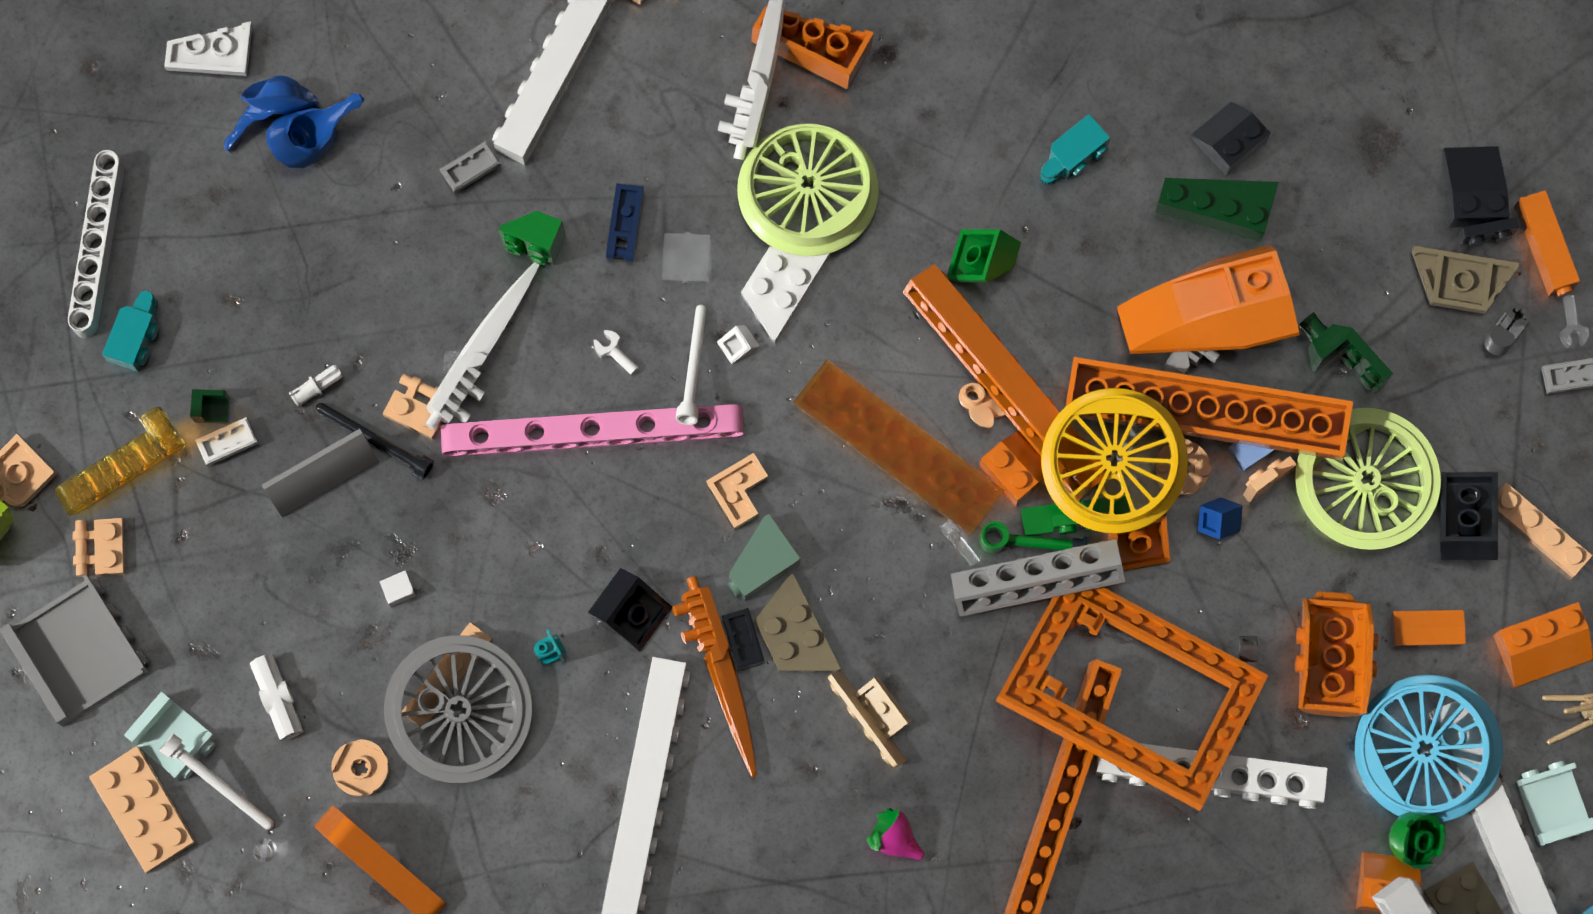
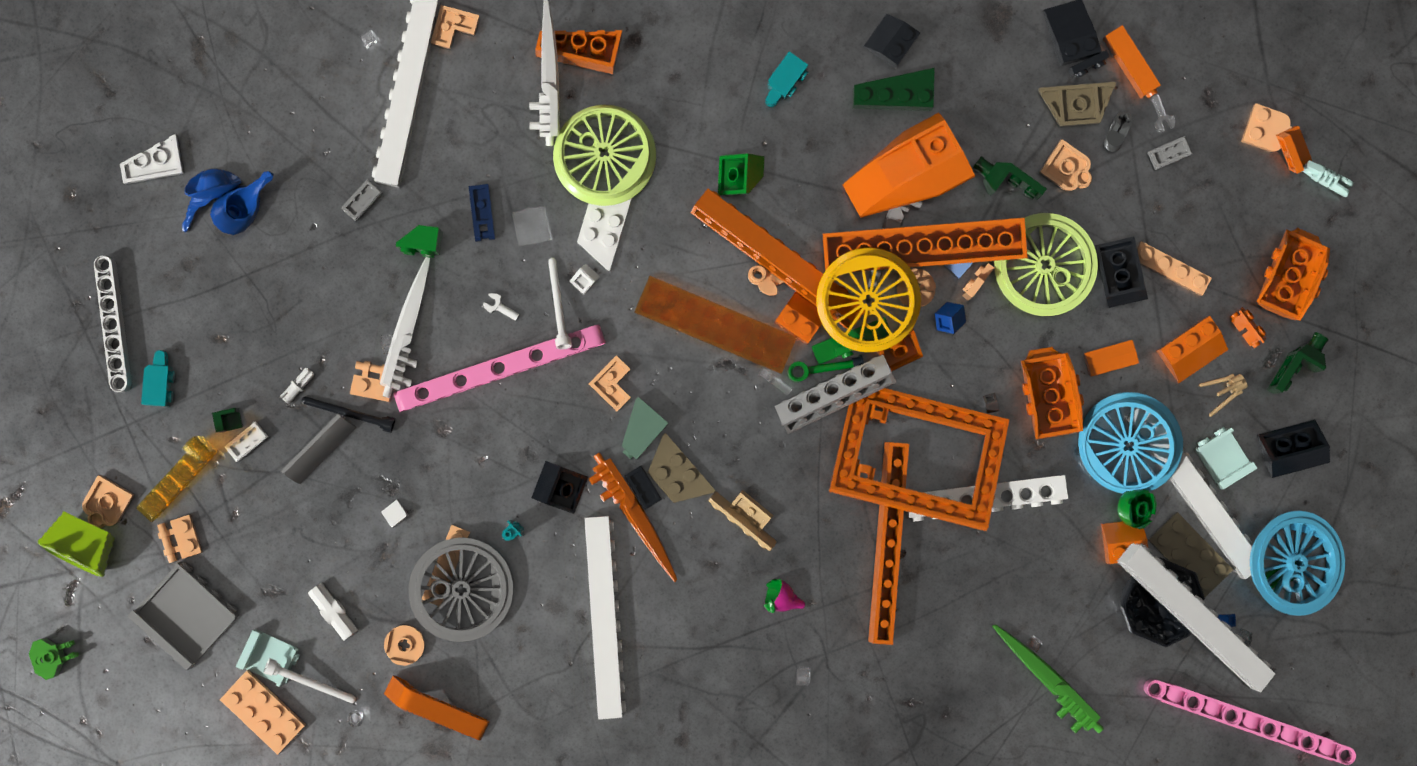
camera: 20 degrees left, 10 degrees up
none -> light nougat plate [1039,139,1092,191]

